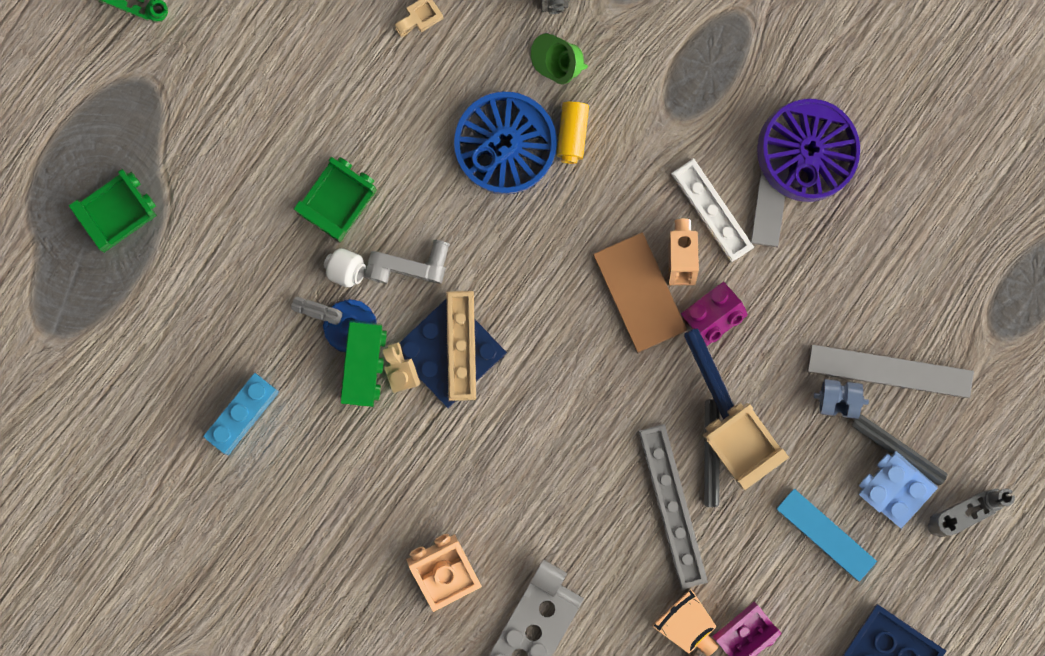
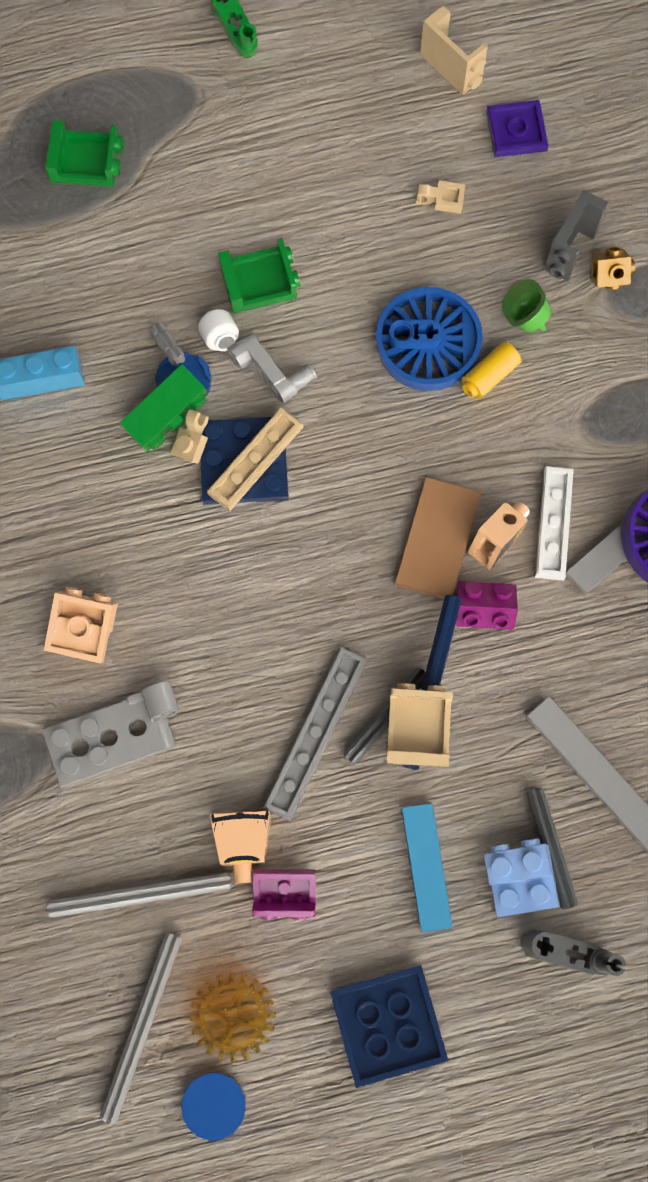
camera: 35 degrees right, 10 degrees down
sand blue wheel [814,379,869,419] -> none

